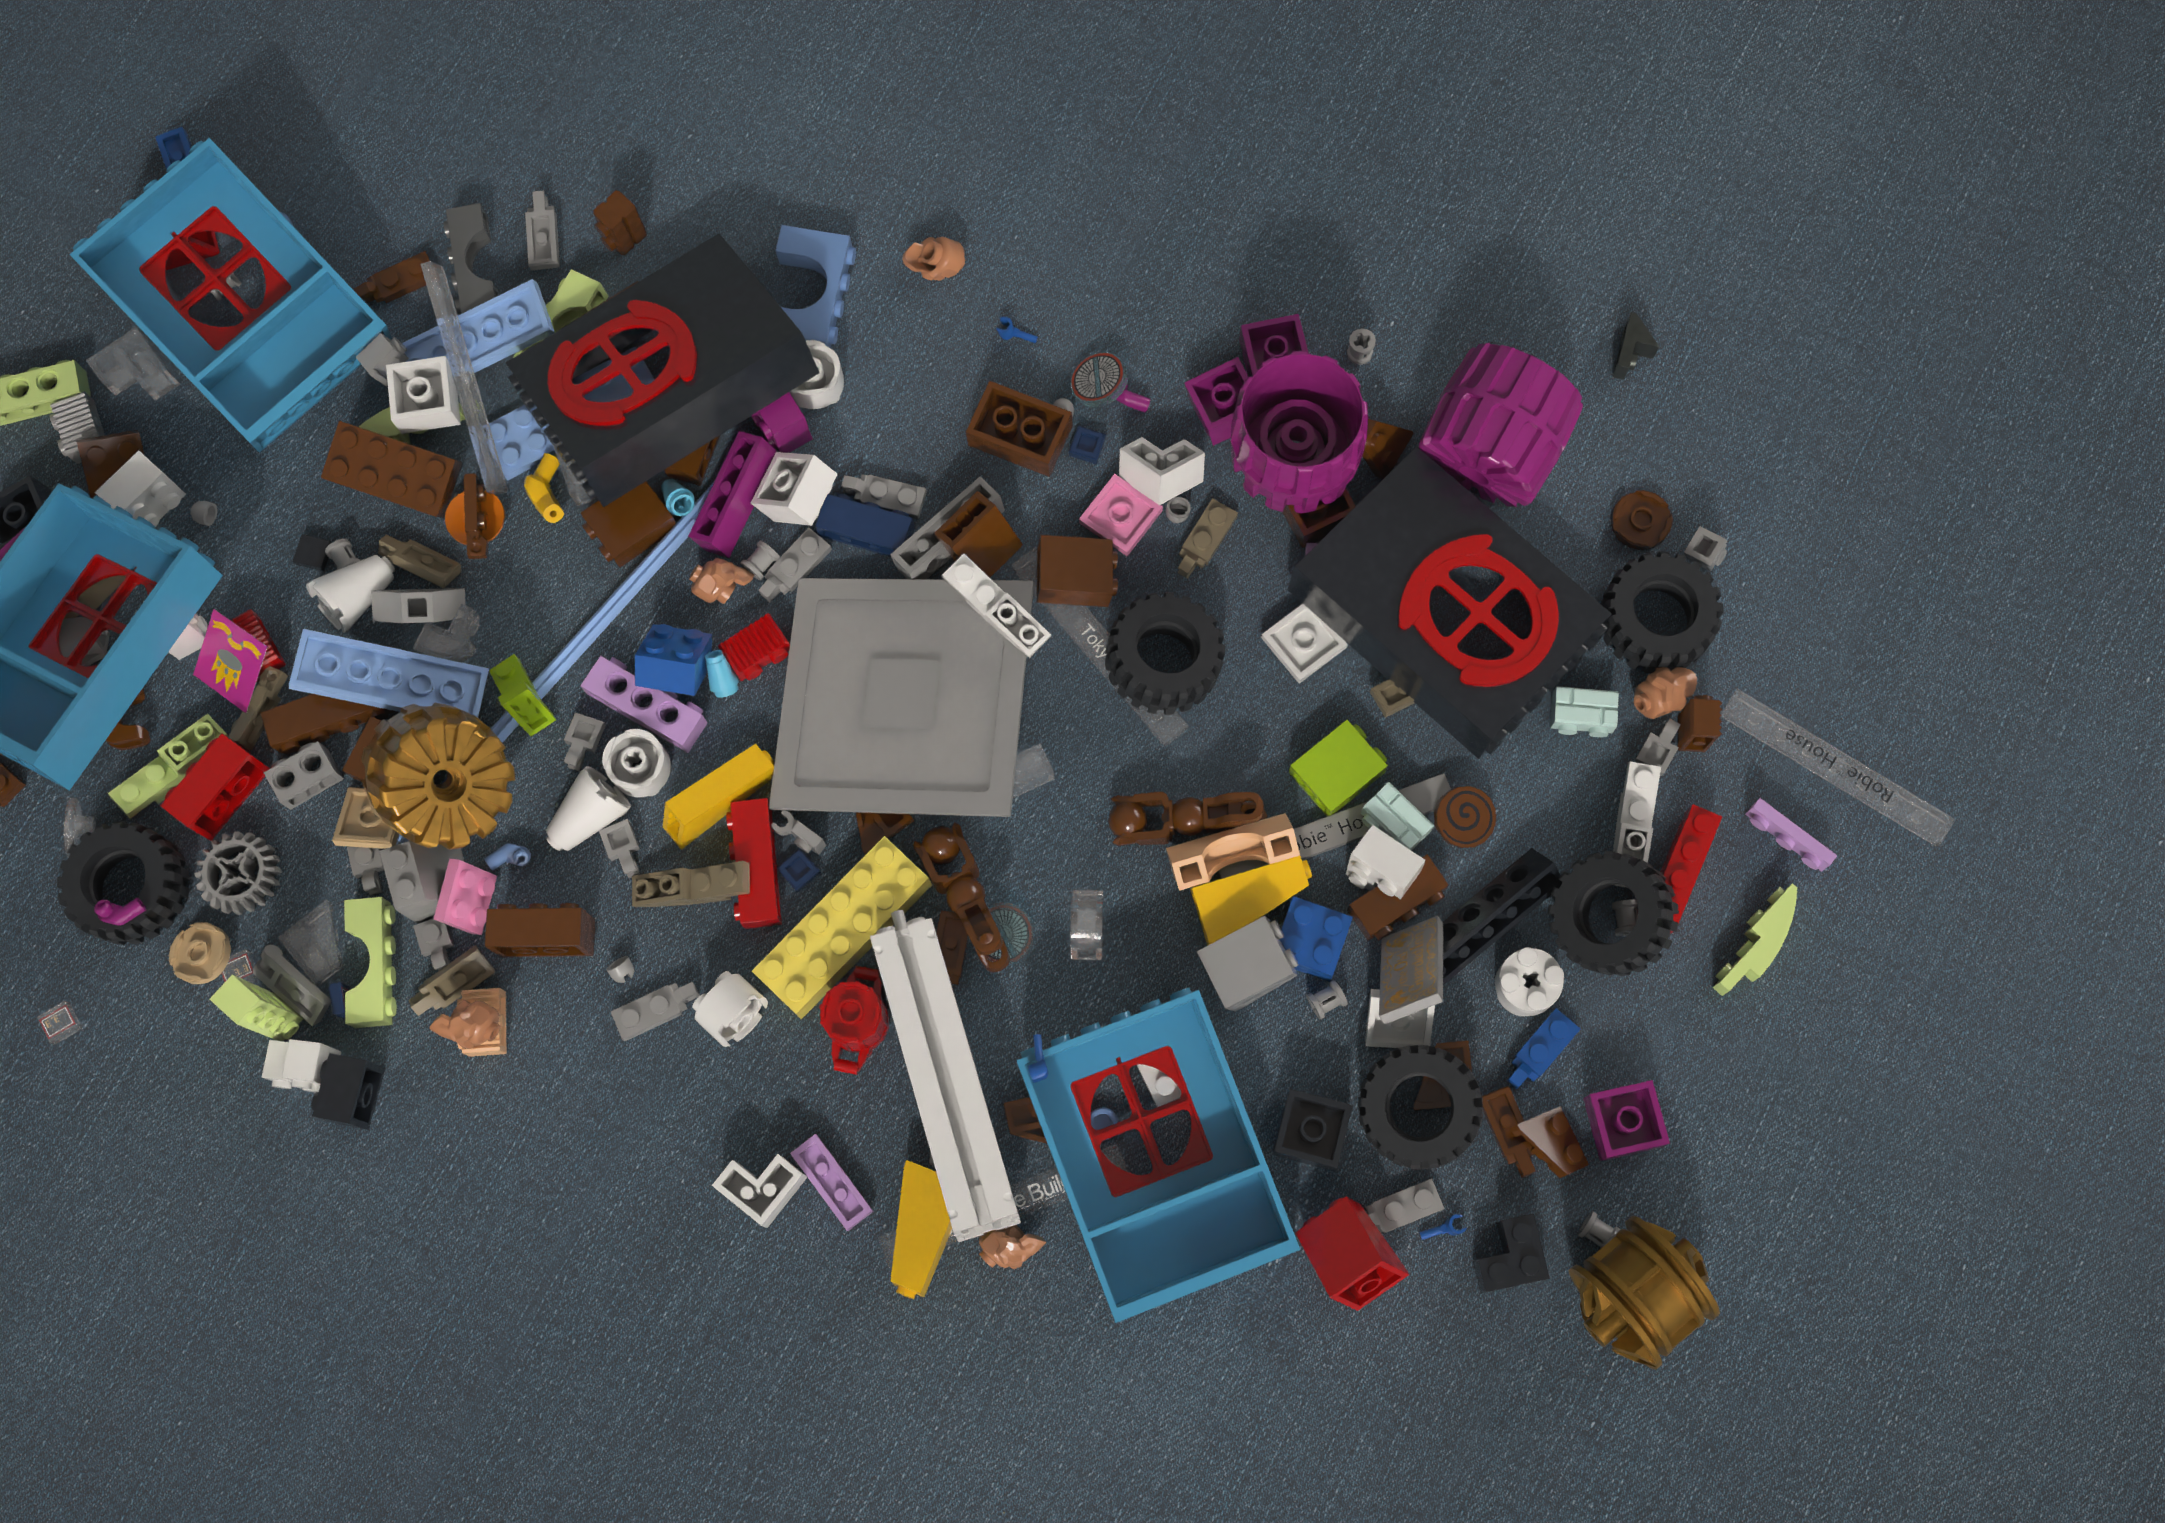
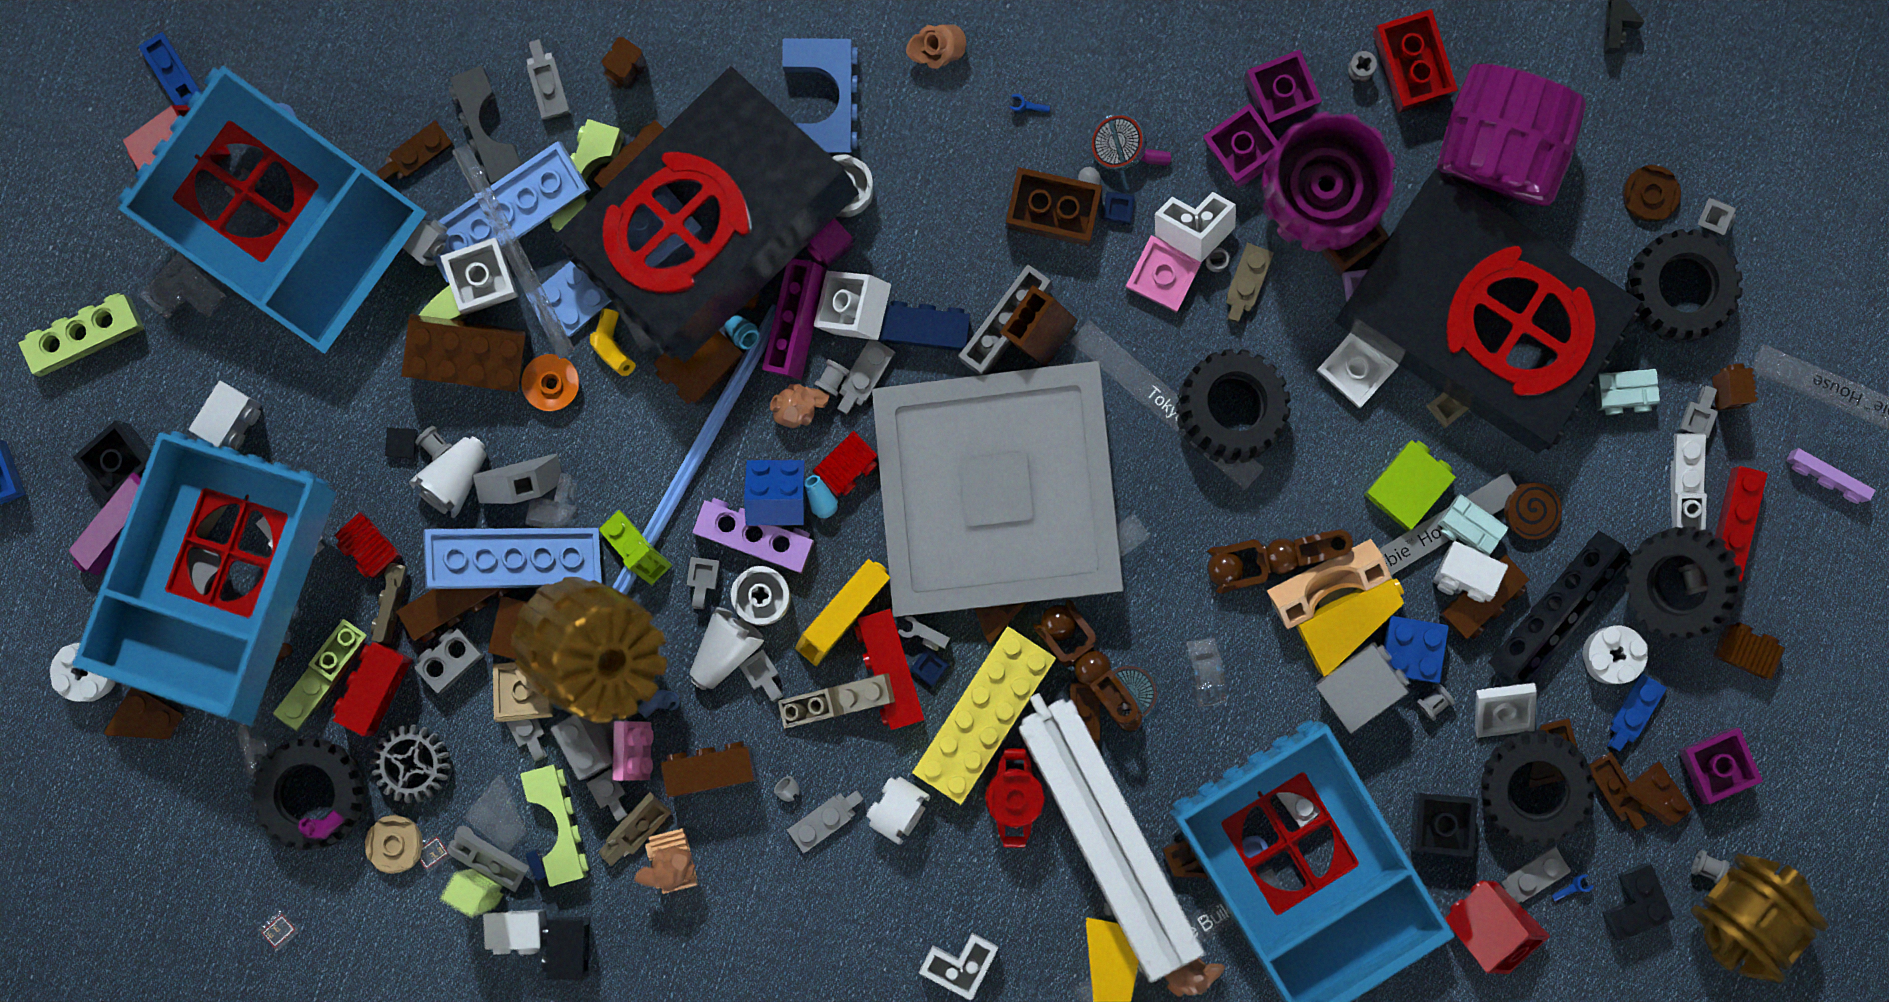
camera: 15 degrees left, 10 degrees up
light grey brick [50,391,105,464] -> none
reddish brown wing [76,430,145,498] -> none
light grey hinge [190,501,217,526] -> none
dark pink sticker [193,609,267,713] -> none
dark tan hinge [378,534,461,588] -> none
reddish brown hinge [464,473,489,559] -> none
lavender plate [790,1134,874,1231] -> none
light grey hinge [841,474,927,519] -> none
white slope [942,554,1051,658] -> none
blue hand [1027,1034,1048,1083] -> none
reddish brown brick [1036,535,1118,607] -> none
reddish brown wing [1362,419,1414,479] -> none
light grey tile [1379,915,1443,1024] -> none
nougat head [1634,667,1697,719] -> none
yellowish green slope [1713,883,1797,996] -> none
none -> red brick [1373,9,1458,114]
none -> reddish brown brick [1713,622,1785,680]

